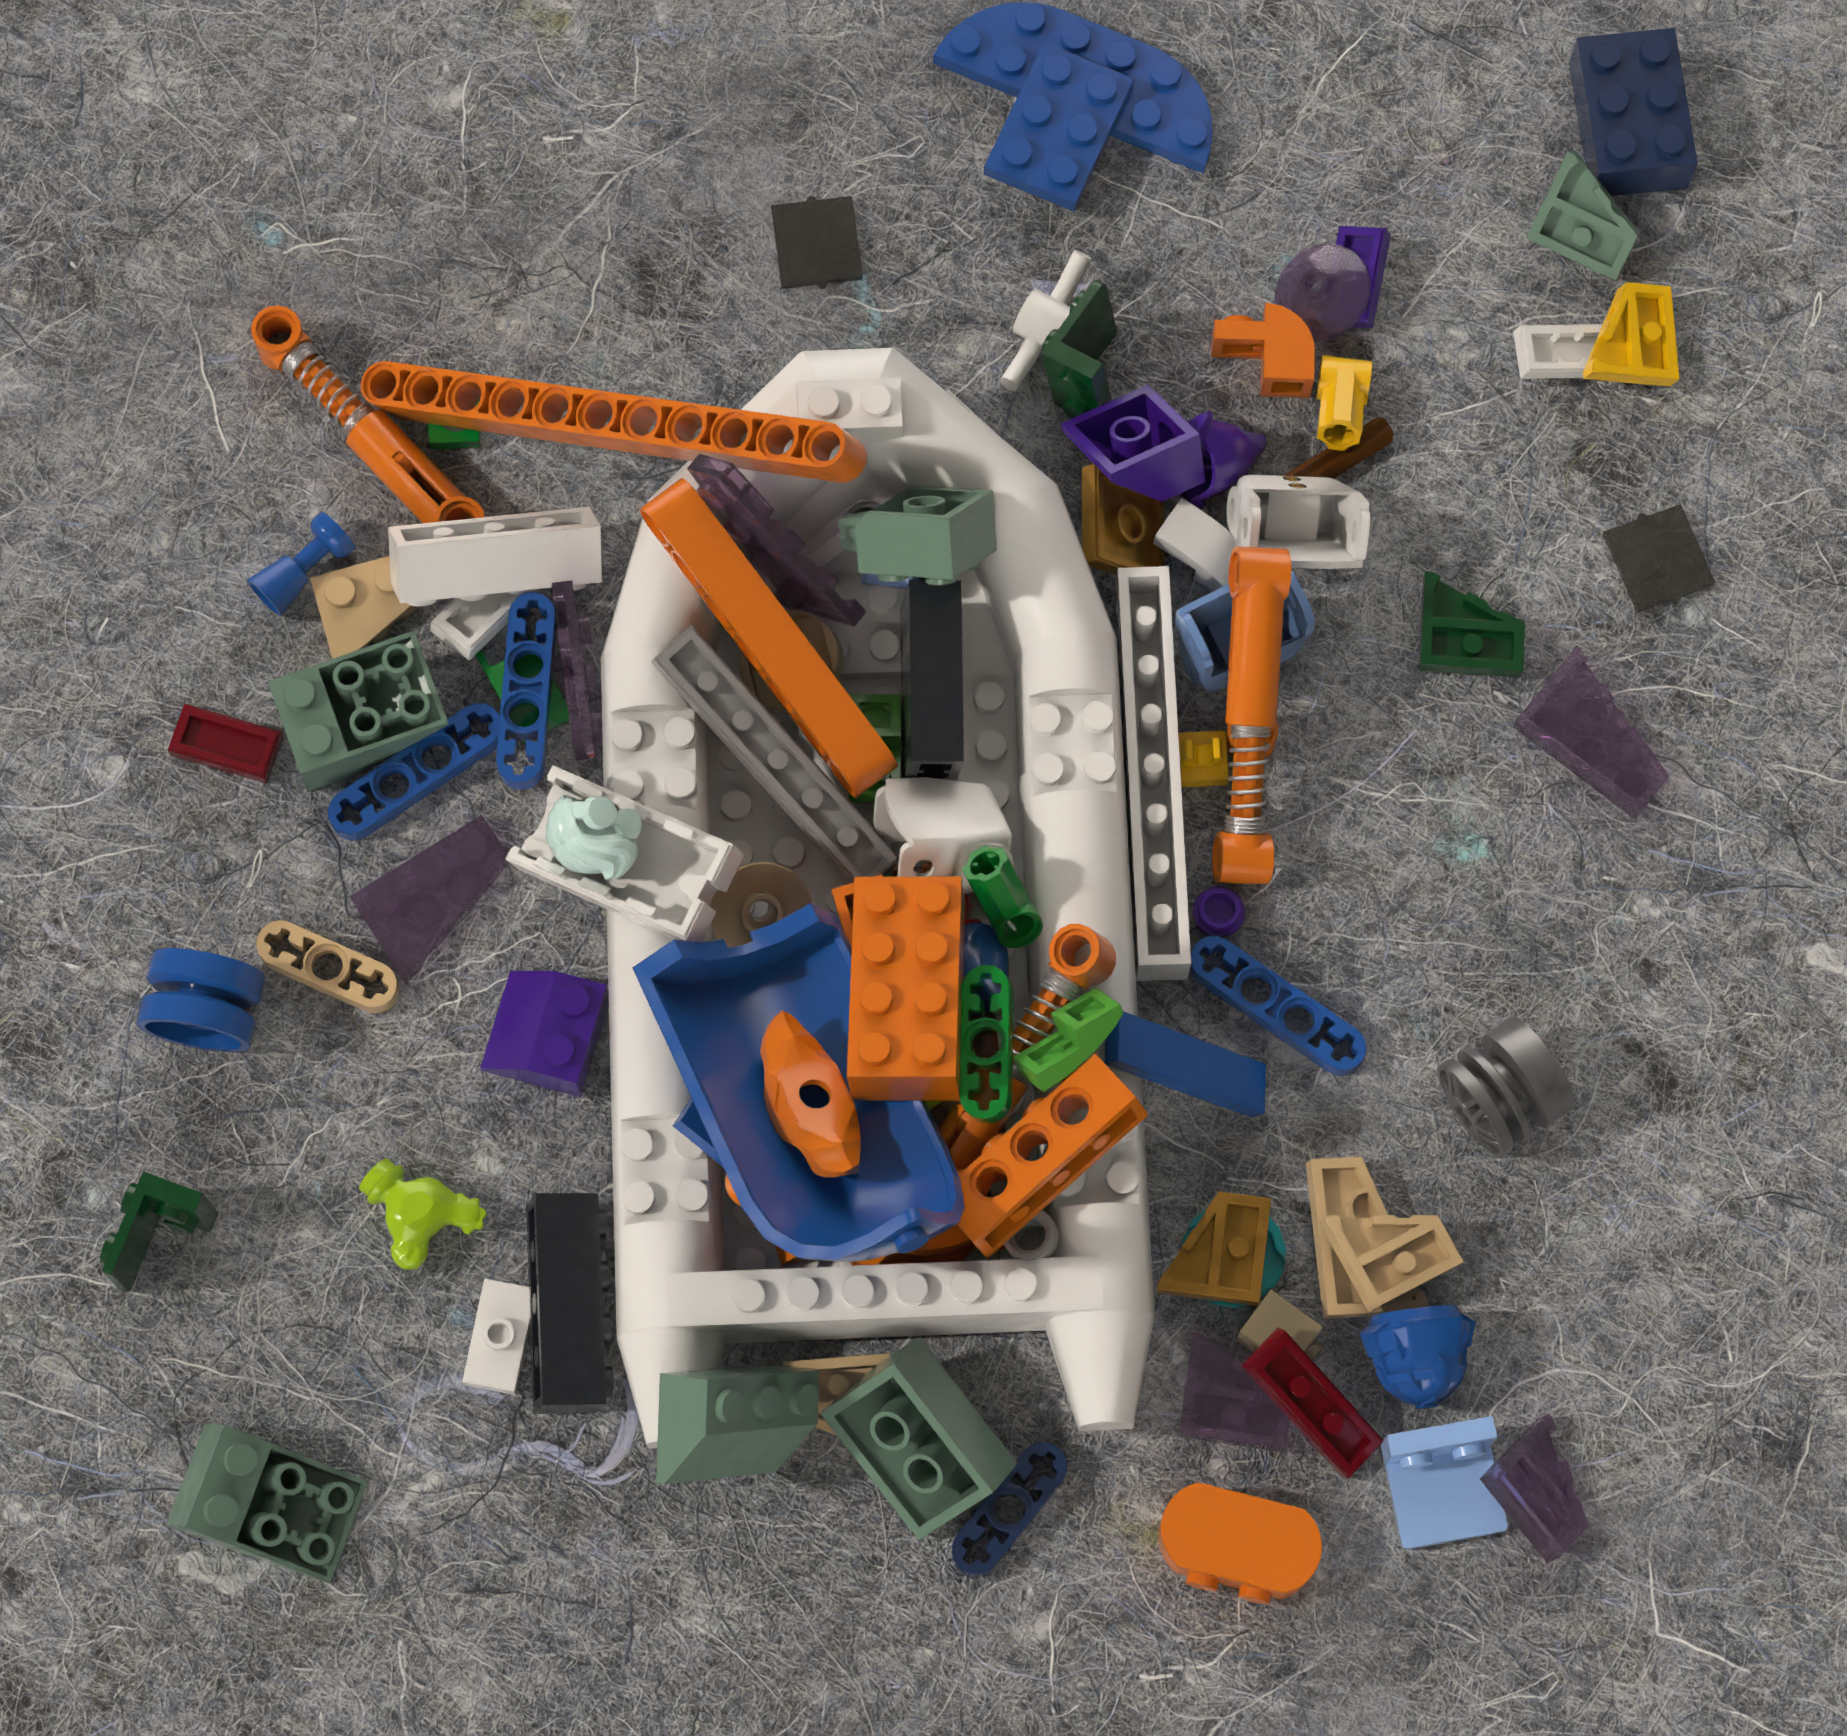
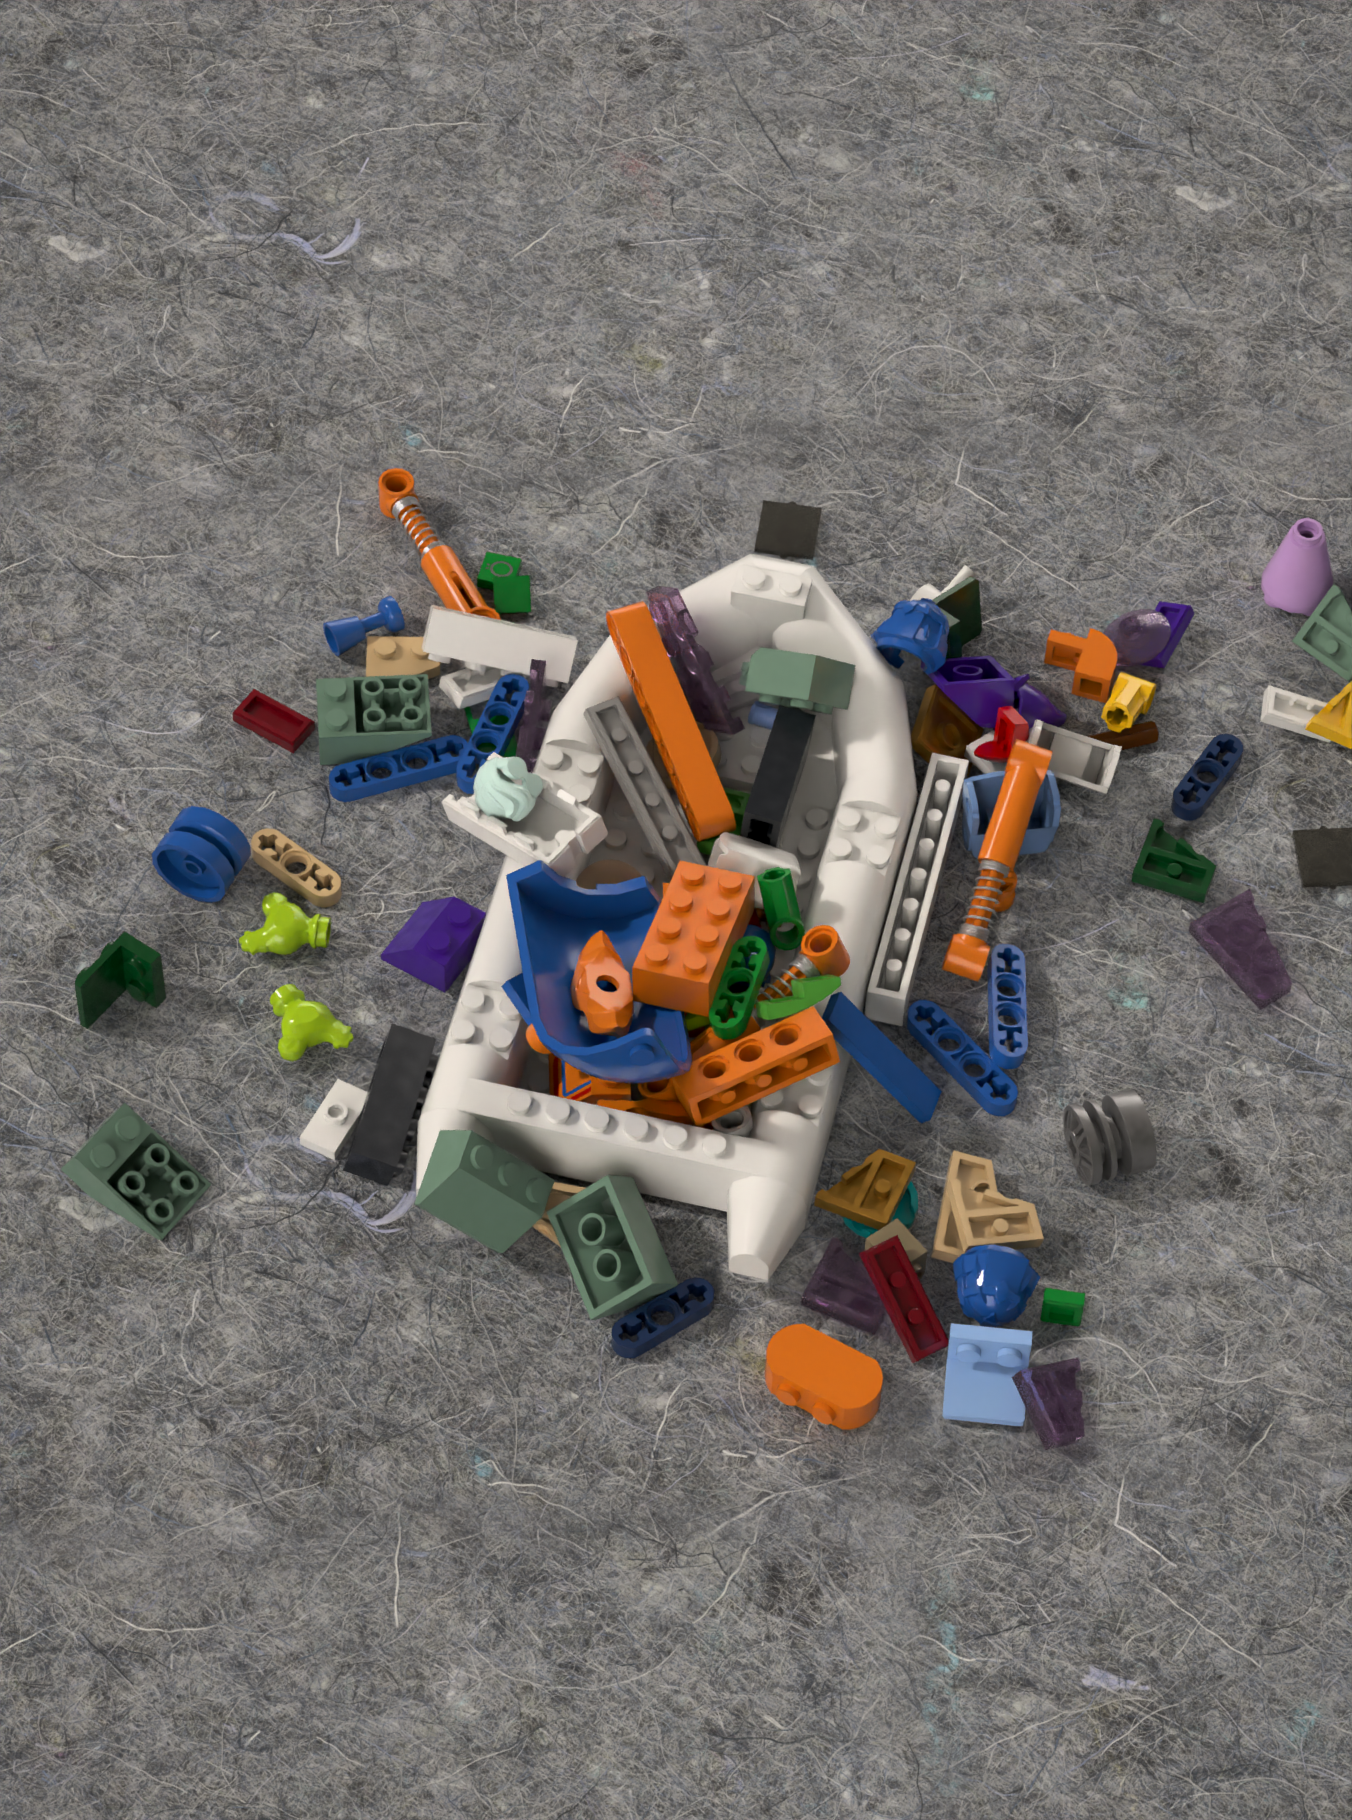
camera: 15 degrees right, 20 degrees down
clear purple wing [349,815,509,985] -> none
orange beam [361,361,867,483] -> none
blue plate [933,2,1213,212] -> none
yellow tile [1178,731,1229,787] -> none
dark purple plate [1193,886,1245,938] -> none
none -> lime animal [239,892,331,955]
none -> green tile [493,575,531,614]
none -> blue helmet [870,598,949,674]
none -> red plate [974,706,1029,763]
none -> blue beam [987,944,1028,1069]
none -> green tile [1040,1288,1085,1327]
none -> dark blue beam [1171,734,1243,821]
none -> lavender cone [1261,518,1333,616]

